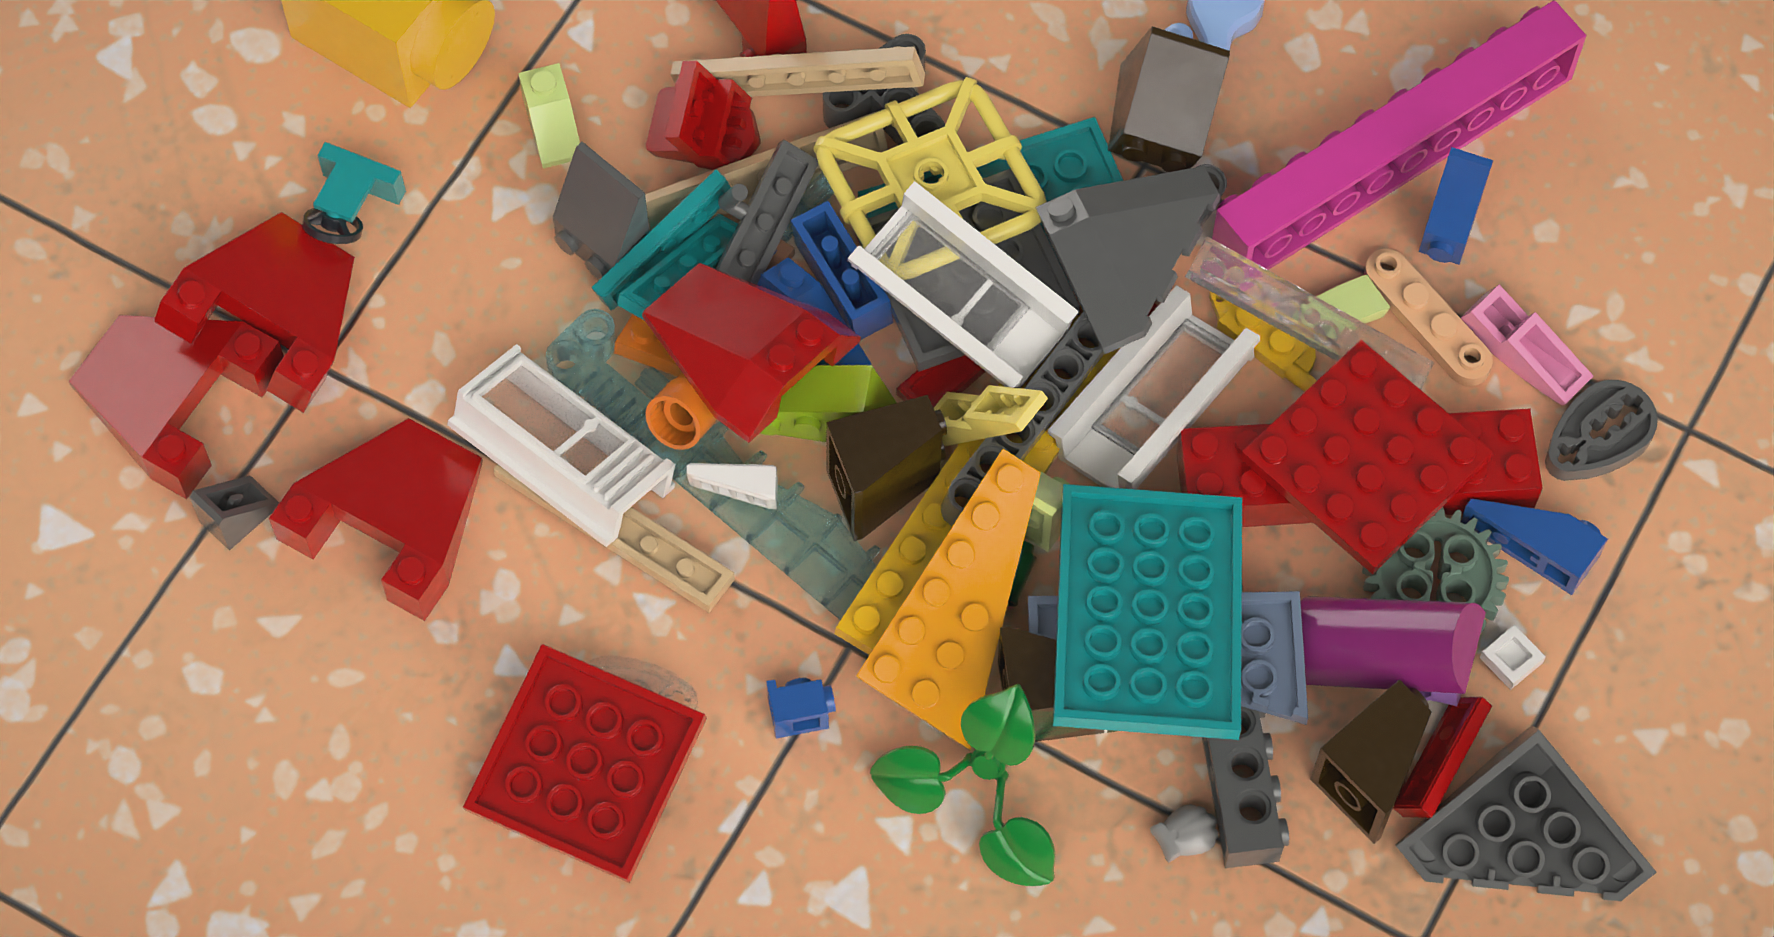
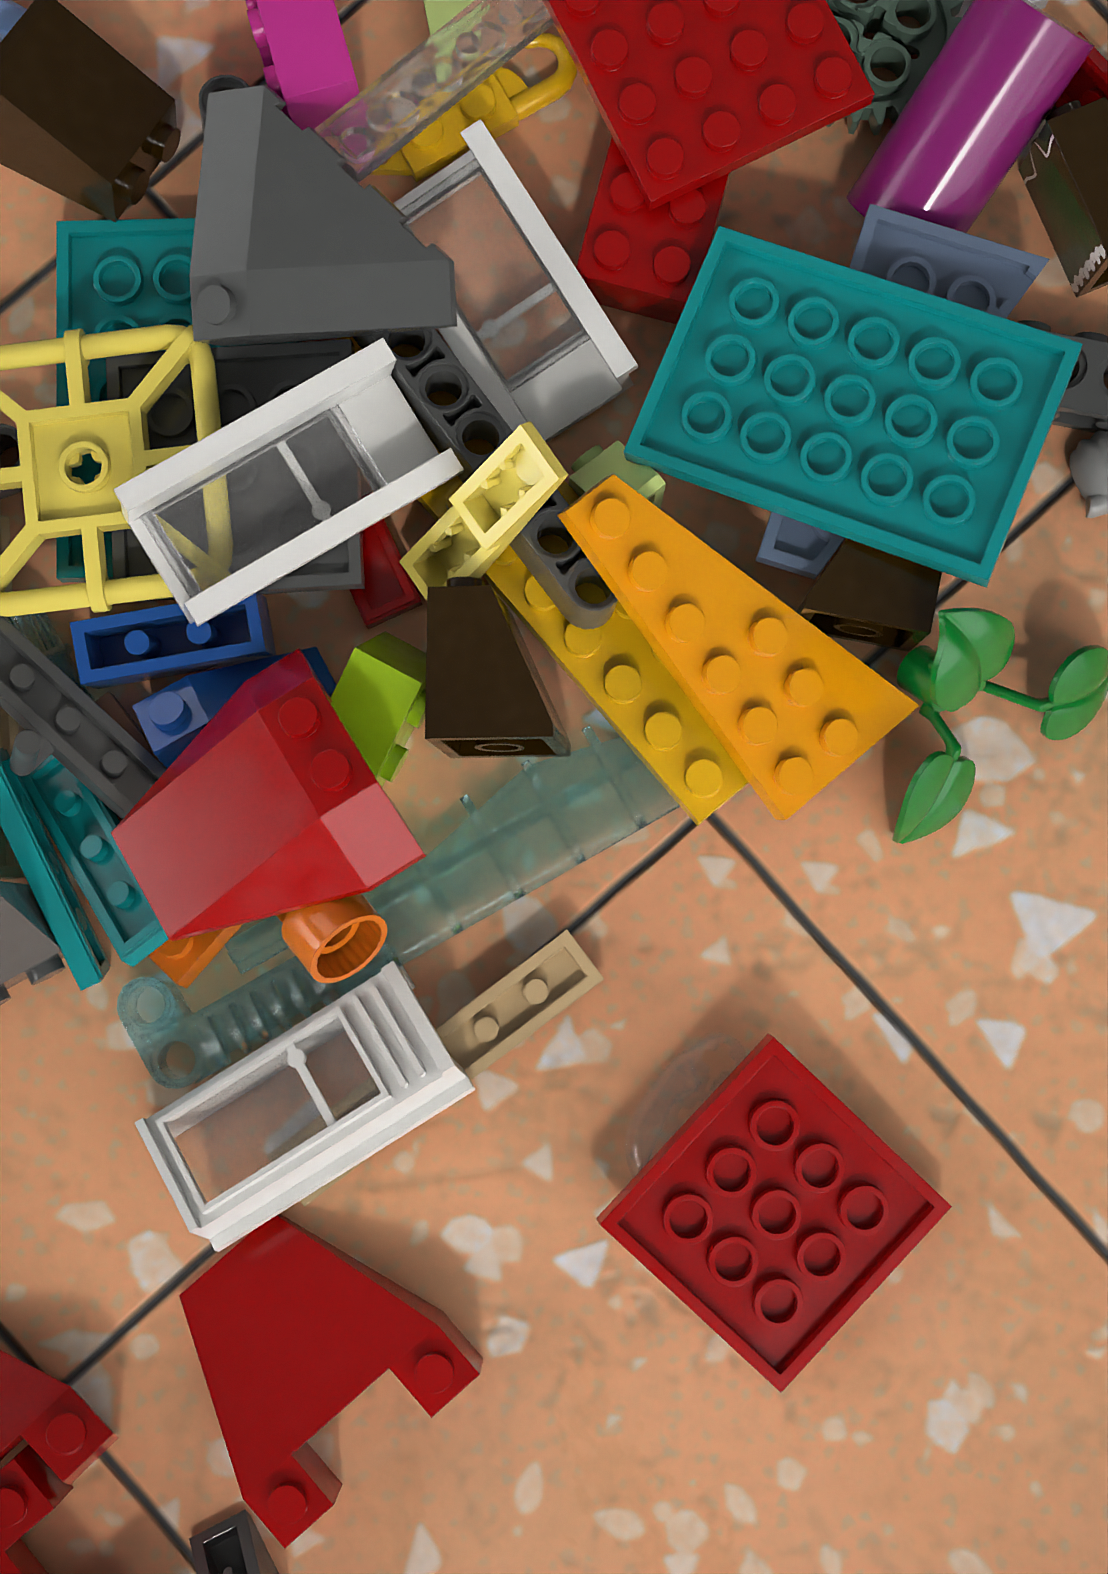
camera: 65 degrees left, 20 degrees up
white slope [687,463,778,509] -> none
blue brick [766,678,836,739] -> none

